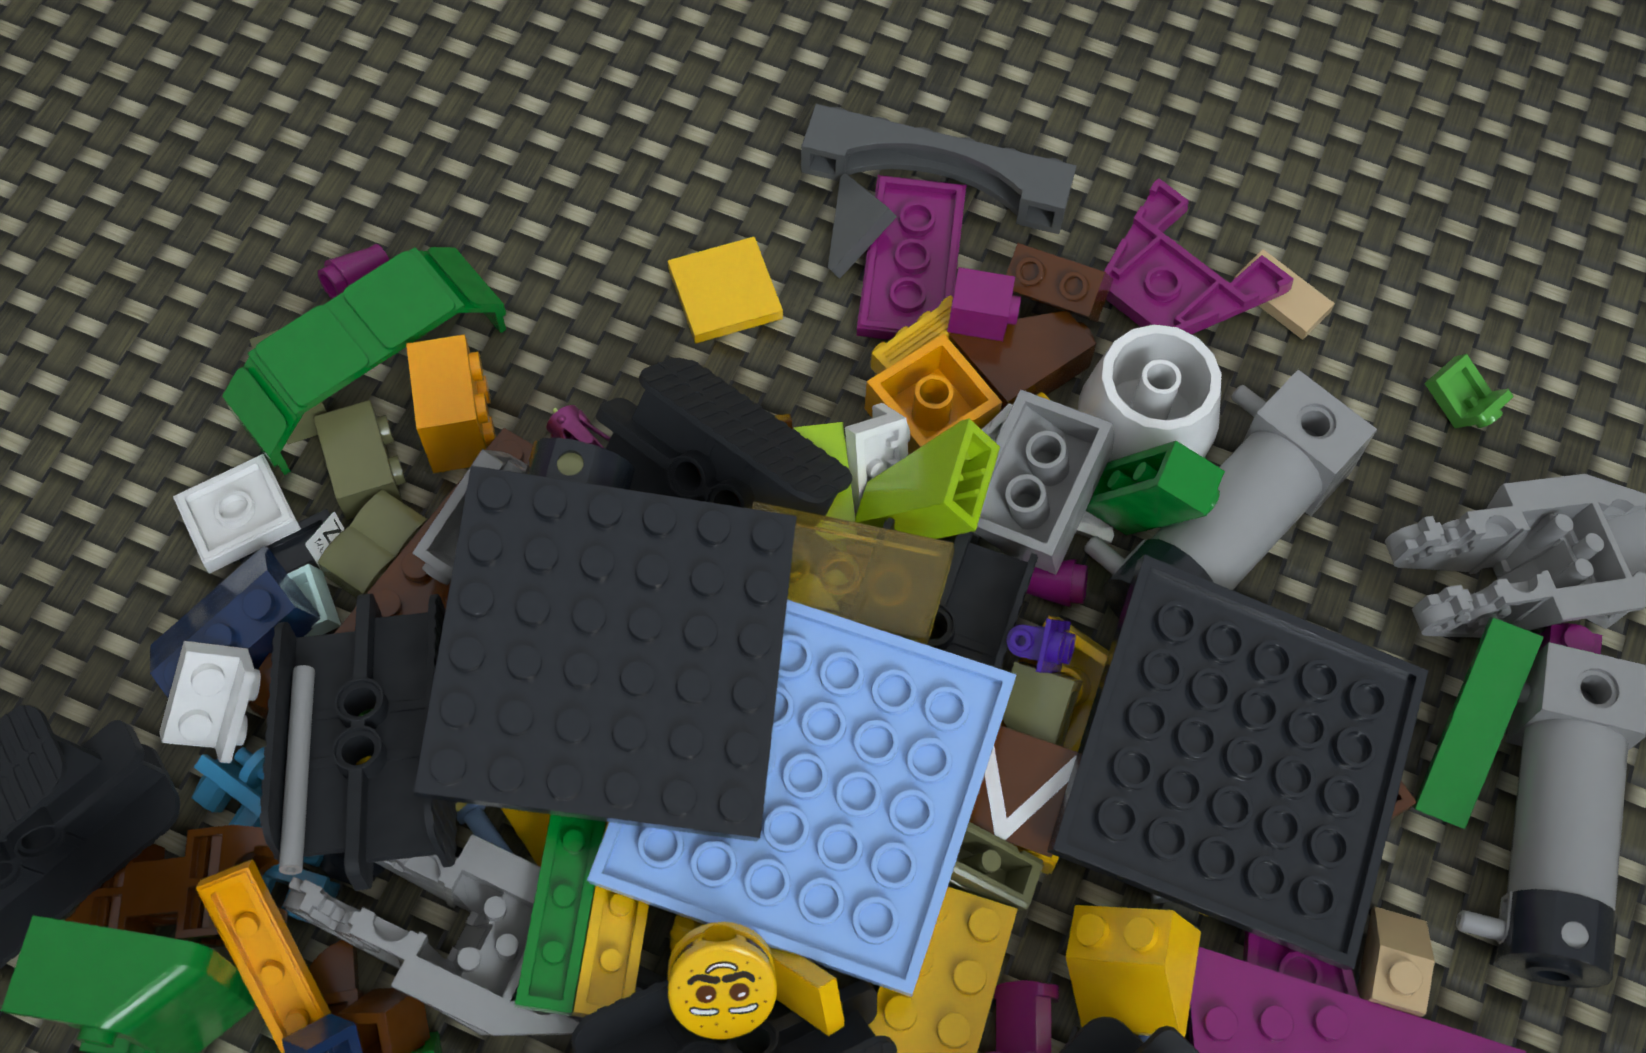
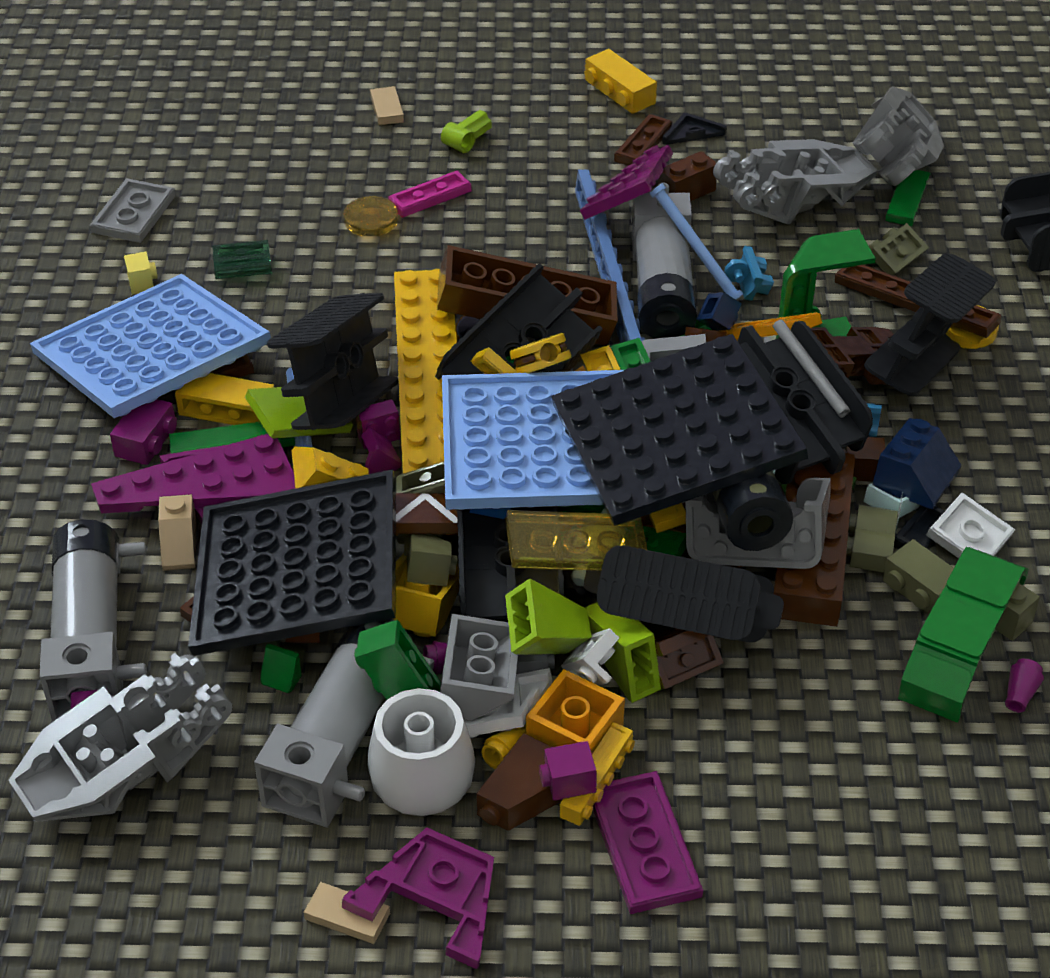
camera: 160 degrees right, 20 degrees down
white bracket [159,641,261,763] -> none
light orange brick [406,334,496,473] -> none
flat silver piece [546,405,611,449] -> none
yellow tile [668,236,783,344] -> none
dark grey arch [801,104,1077,234] -> none
dark grey tile [828,173,897,279] -> none
reddish brown brick [1006,243,1113,323] -> none
dark purple hinge [1007,619,1076,673] -> none
green tile [1413,617,1544,829] -> none
bright green bracket [1424,354,1514,429] -> none

